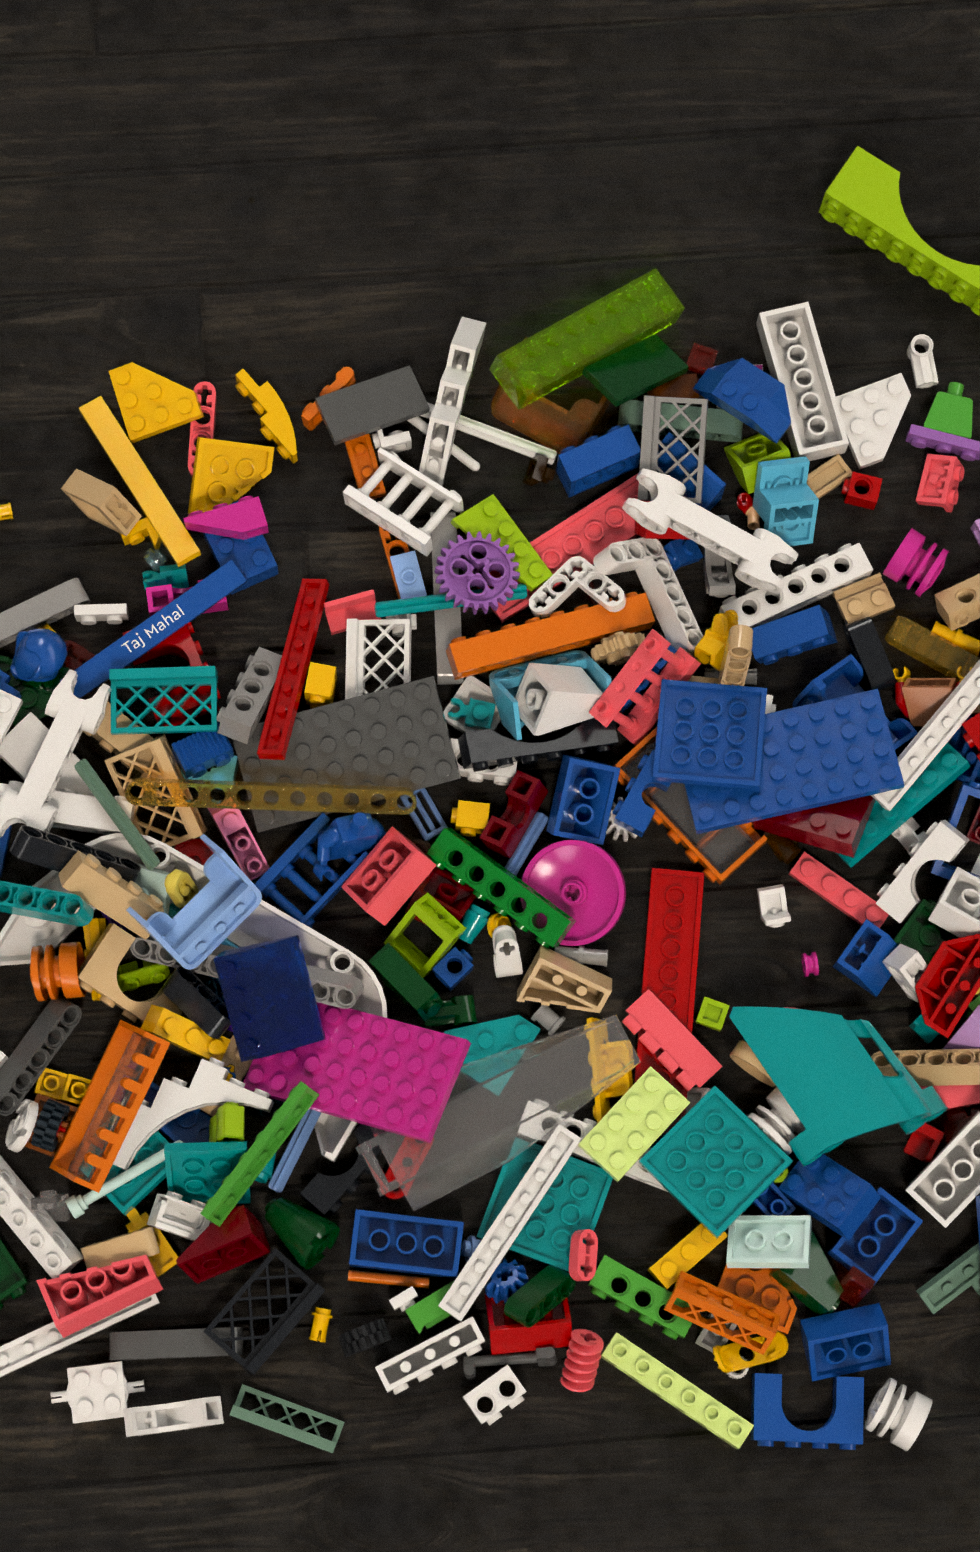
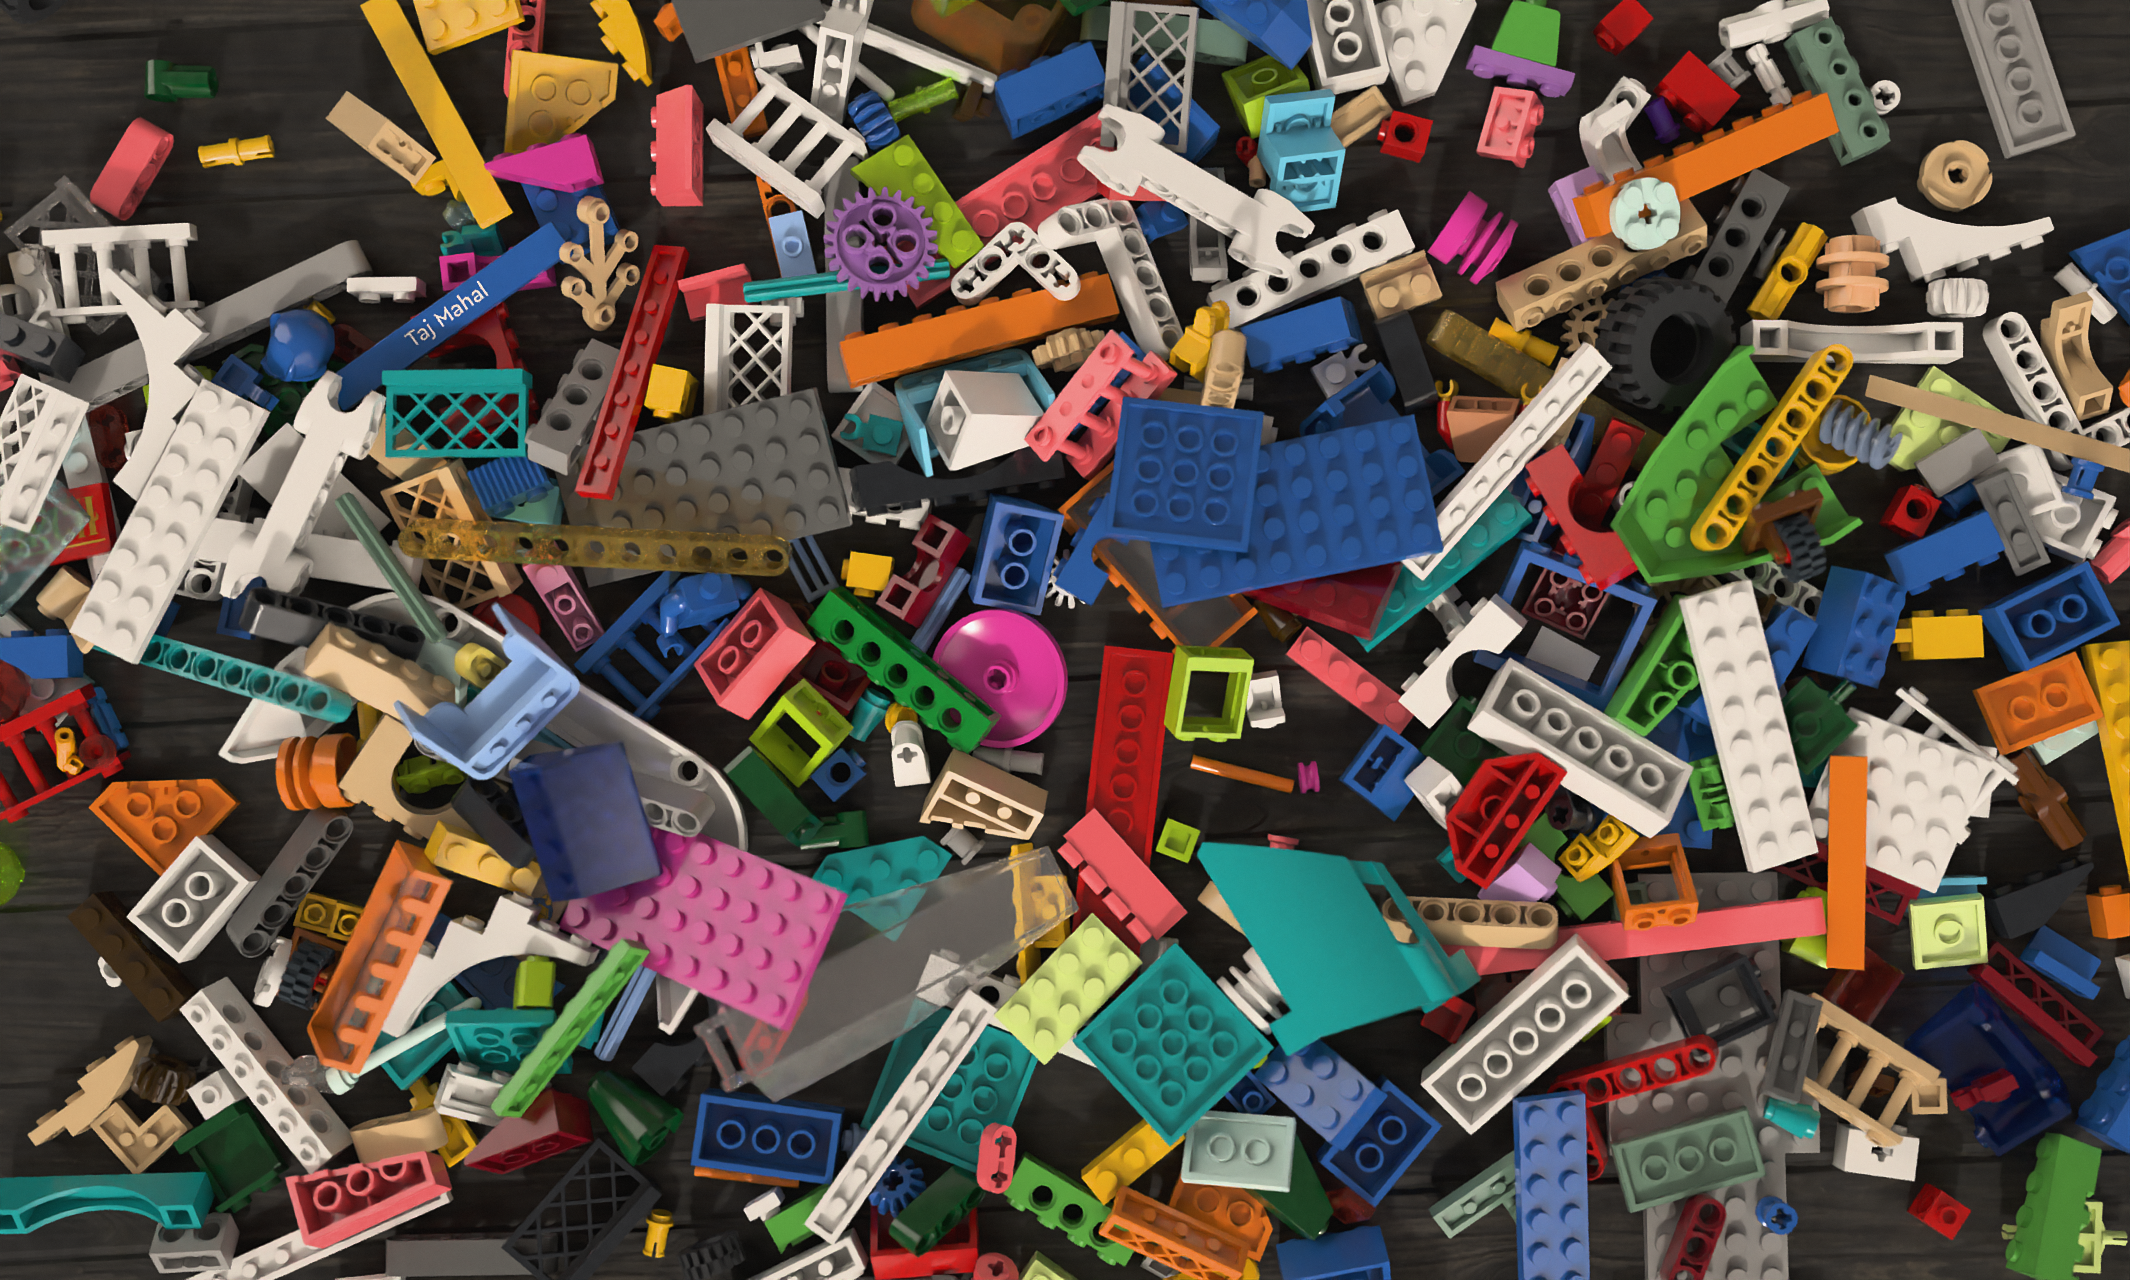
camera: 10 degrees right, 10 degrees up
none -> tan plant [559,196,640,331]
none -> coral slope [650,85,704,206]
none -> blue gear [848,90,901,153]
none -> clear neon green pin [887,76,959,123]
none -> lime window [1164,645,1254,742]
none -> orange bar [1190,755,1294,794]
none -> white plate [1310,344,1376,399]

